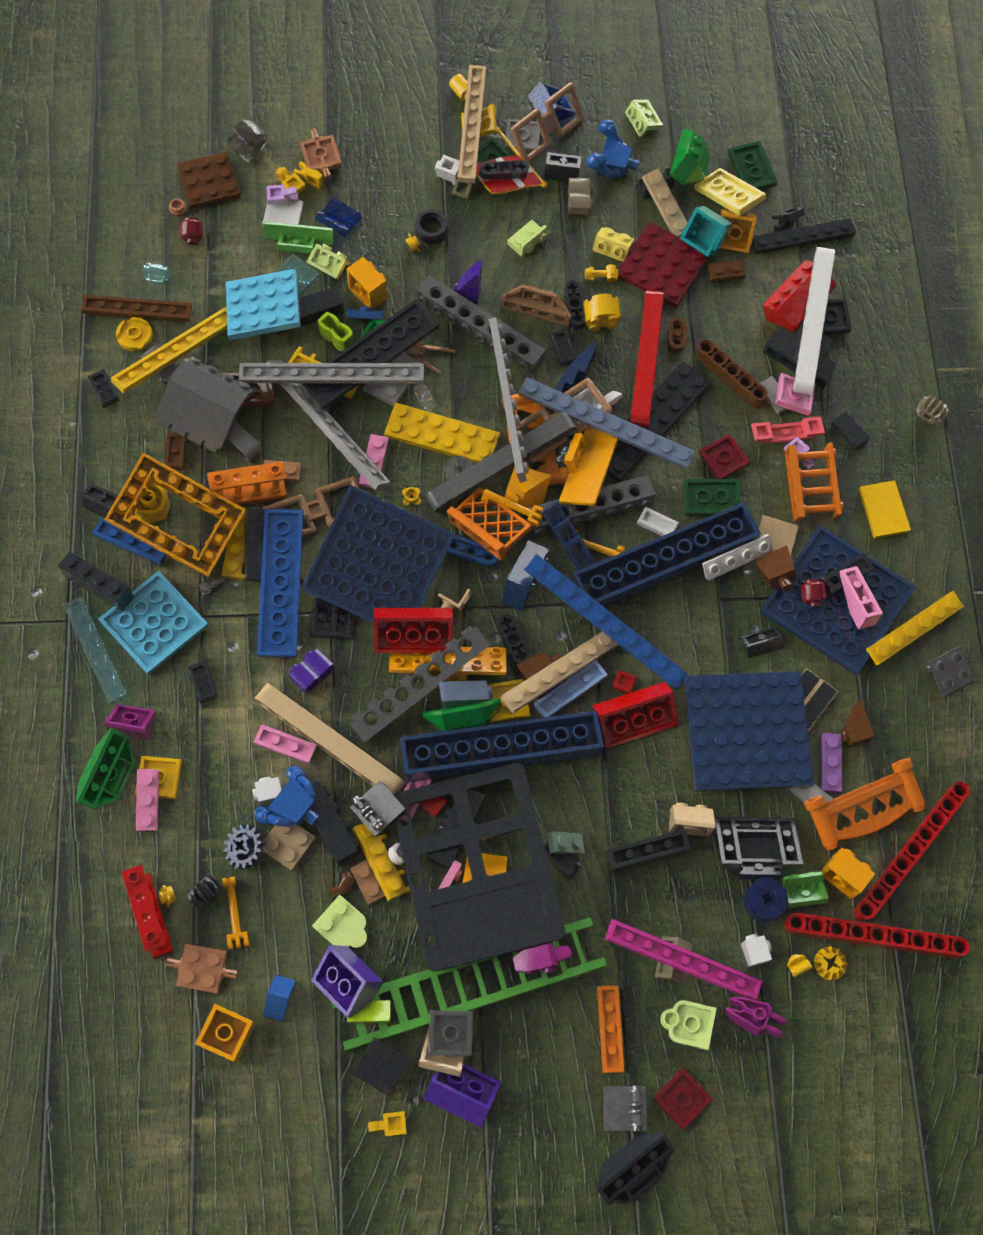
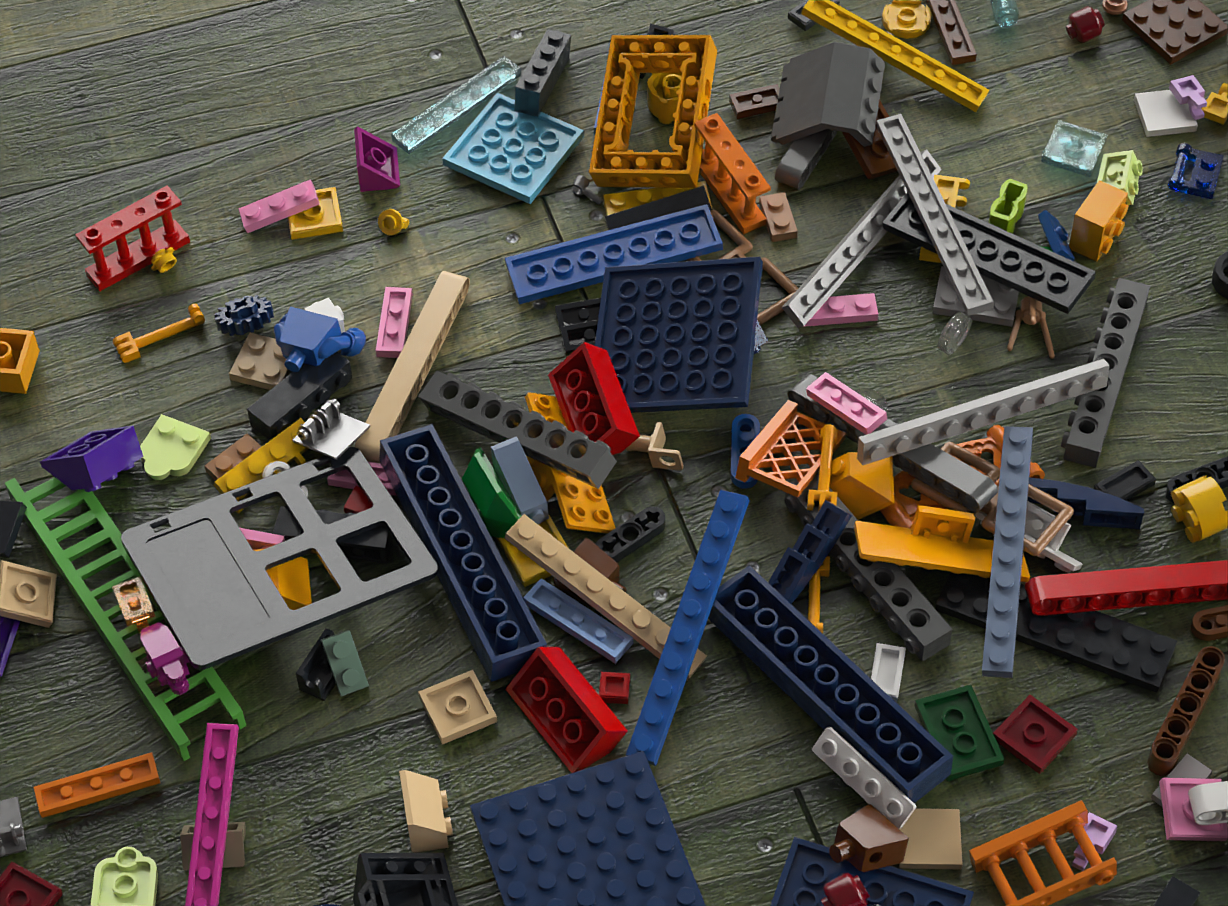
camera: 80 degrees right, 15 degrees down
green wedge [76,728,136,810] -> none
nougat plate [166,944,238,993] -> none
black plate [188,661,219,704] -> none
black gear [188,875,223,909] -> none
medium azure plate [226,269,301,340] -> none
bright green bracket [263,222,333,254] -> none
blue slope [263,975,296,1022] -> none
black brick [276,286,344,335] -> none
dark purple brick [289,649,334,694] -> none
reddish brown arm [329,871,354,898] -> none
lime slope [347,1000,391,1023] -> none
yellow plate [384,402,500,463] -> none
yellow plate [402,487,421,506] -> none
yellow plate [406,233,421,252] -> none
dark grey plate [428,1010,473,1056] -> none
dark purple slope [454,260,482,305] -> none
medium nougat wedge [501,284,571,326] -> none
dark blue wedge [501,540,549,611] -> none
black brick [605,829,691,873] -> none
black slope [740,626,784,658] -> none
coral slope [751,417,825,444] -> none
none -> clear orange plate [112,577,155,634]
none -> yellow plate [378,209,409,235]
none -> tan plate [419,670,497,745]
none -> bright pink plate [806,372,887,435]

